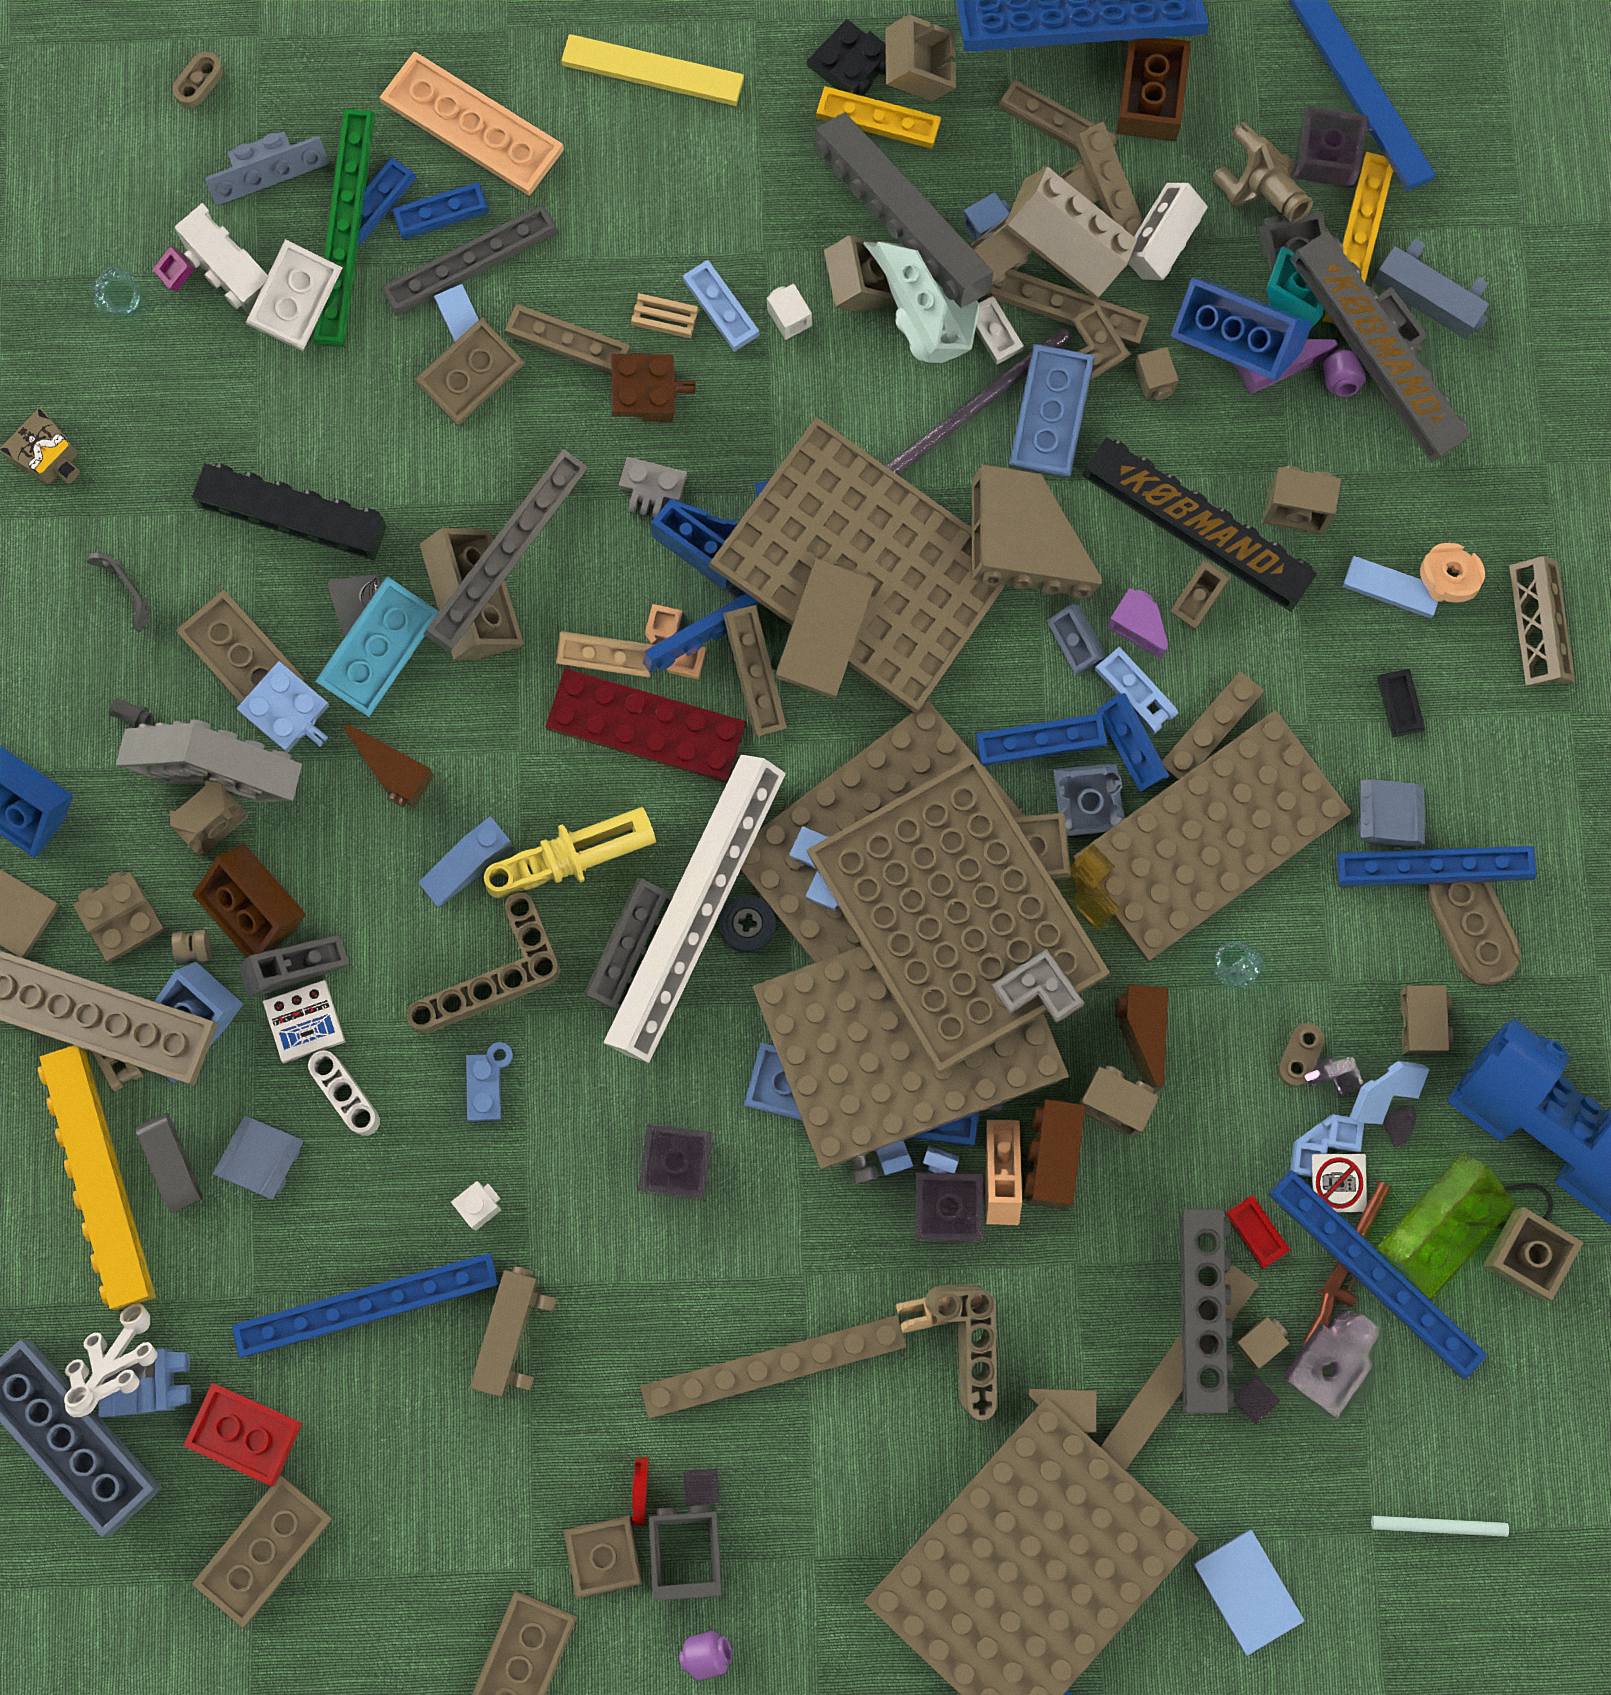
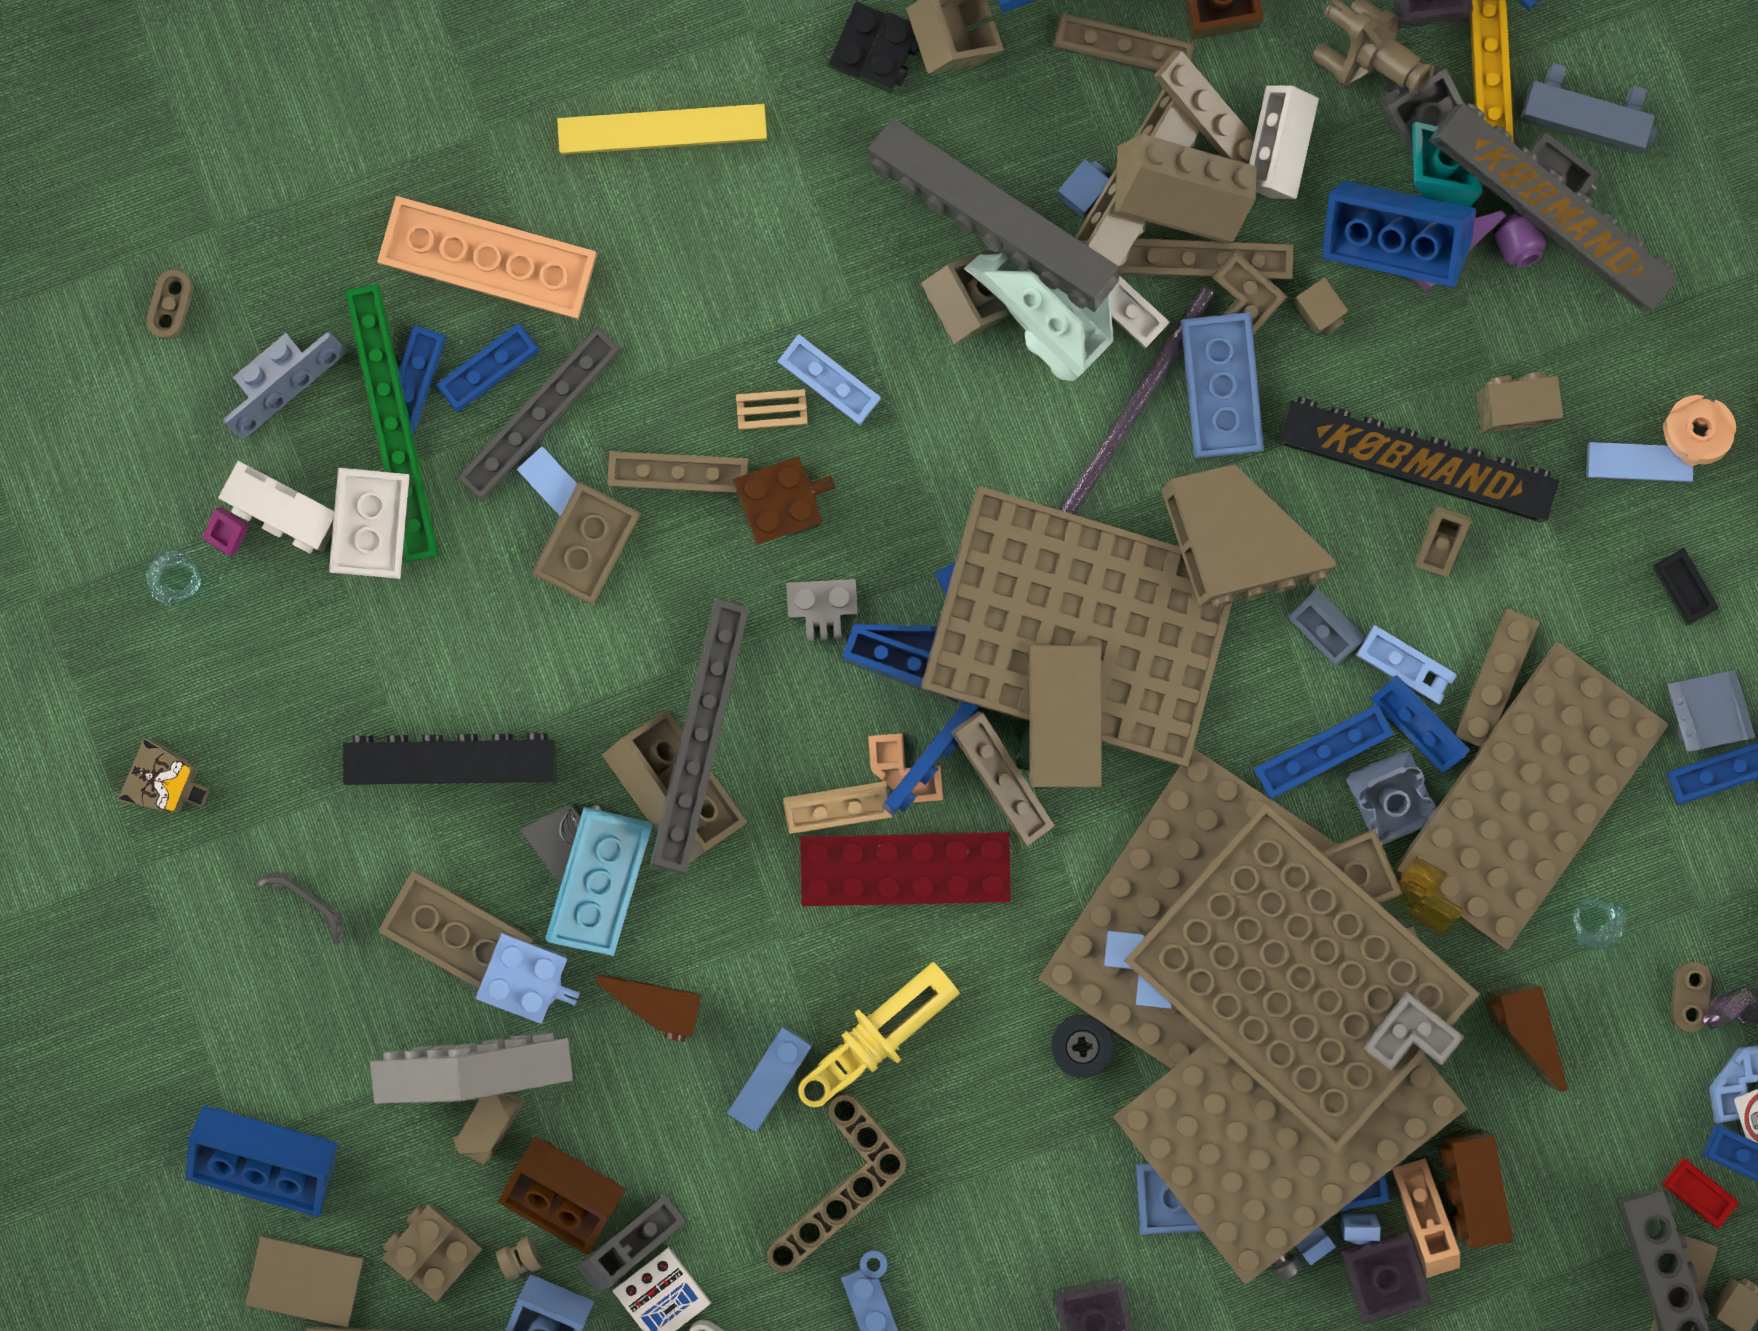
camera: 15 degrees left, 10 degrees up
dark grey pin [108,697,152,728] -> none
dark grey hinge [583,878,674,1012] -> none
white brick [604,755,786,1063] -> none
white brick [767,284,812,340] -> none
yellow plate [816,86,941,149] -> none
dark tan brick [1079,1066,1159,1139] -> none
medium lavender slope [1107,588,1168,659] -> none

